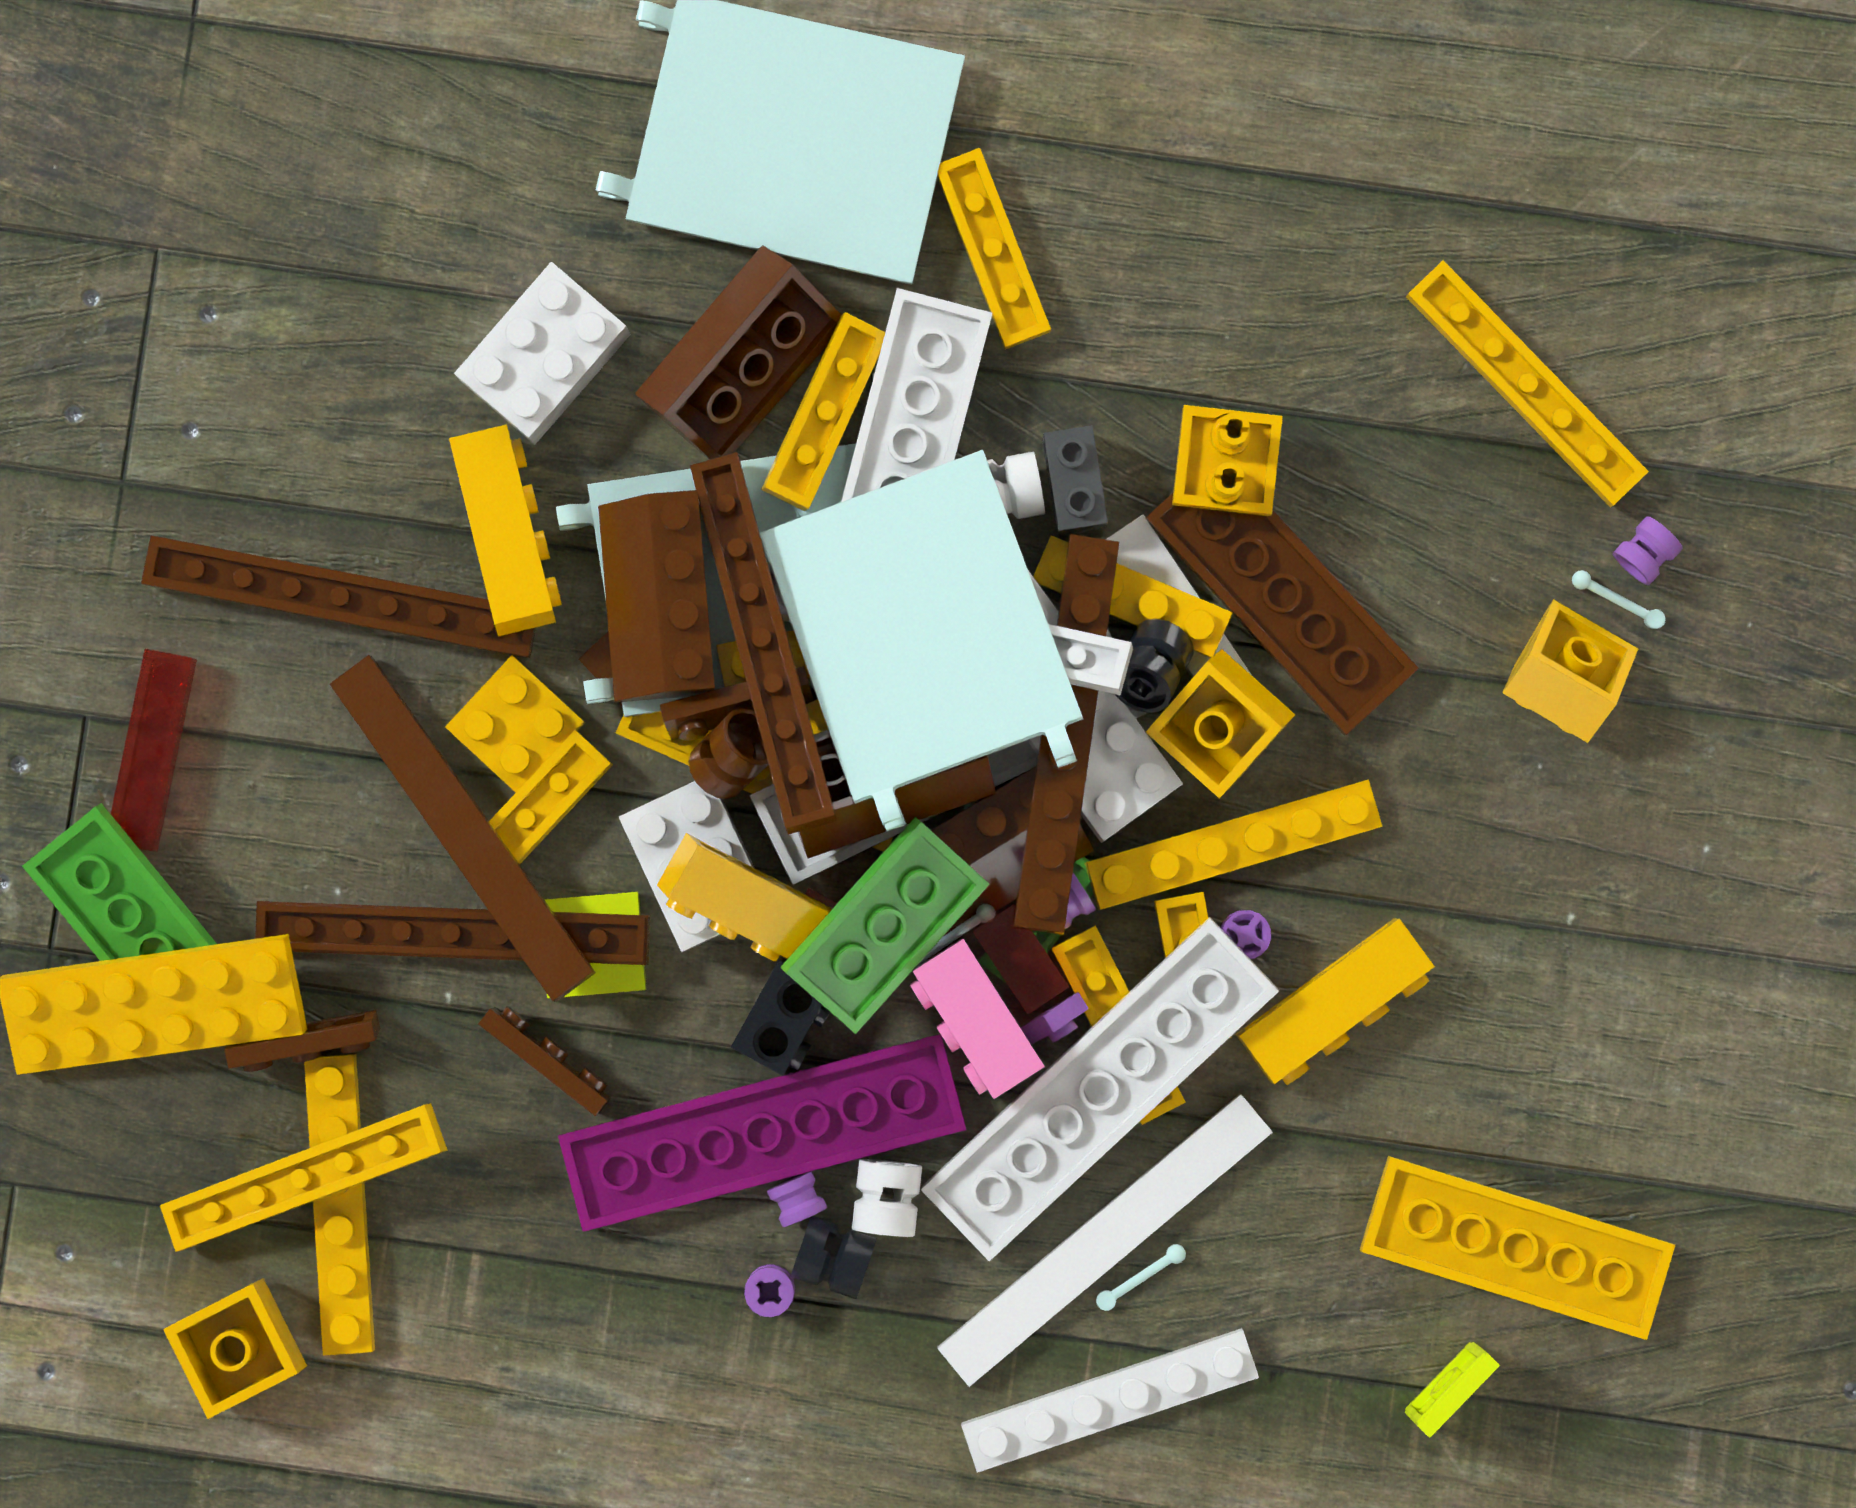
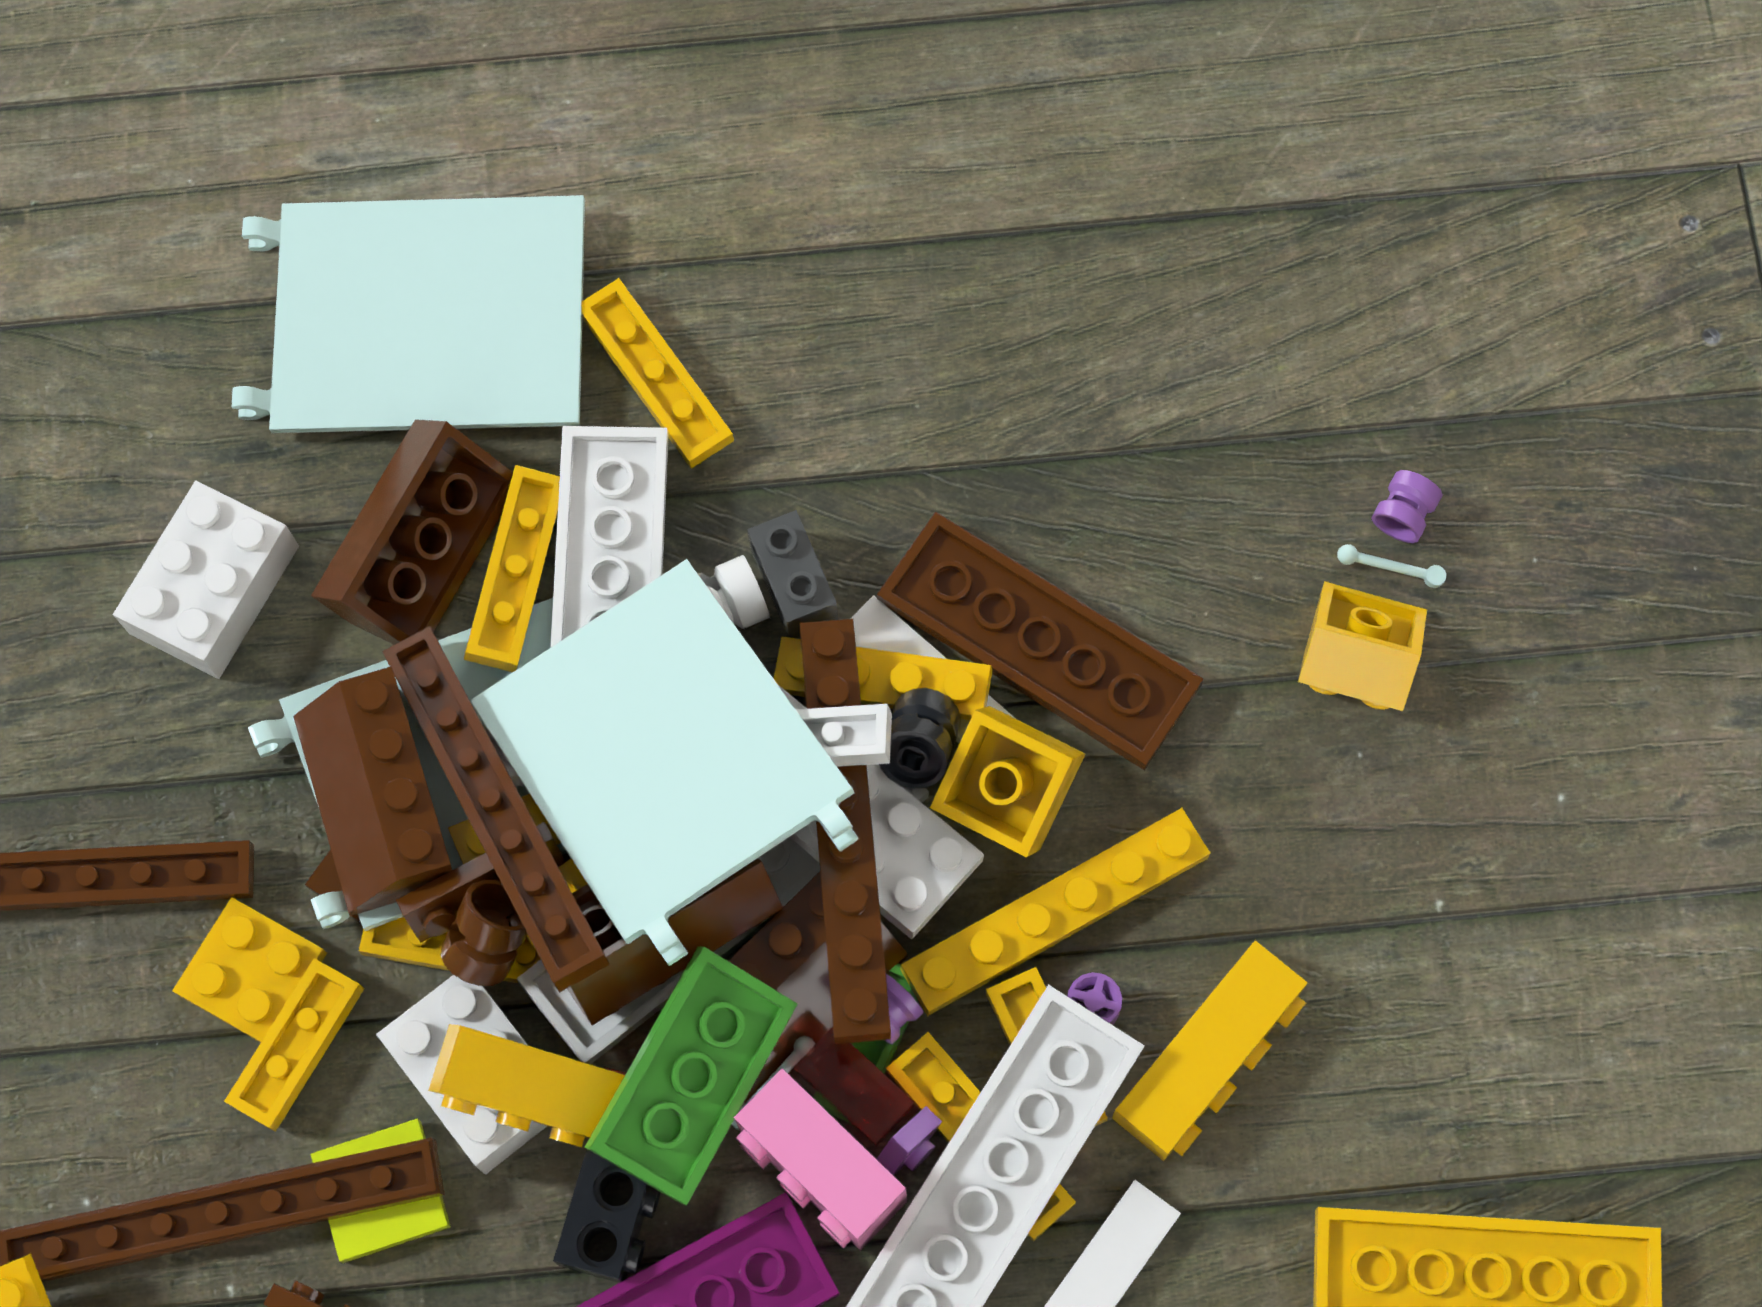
camera: 10 degrees left, 15 degrees down
reddish brown tile [330,655,596,1002] -> none
yellow brick [449,424,562,636] -> none
yellow plate [1172,405,1283,516] -> none
yellow plate [1406,260,1649,507] -> none

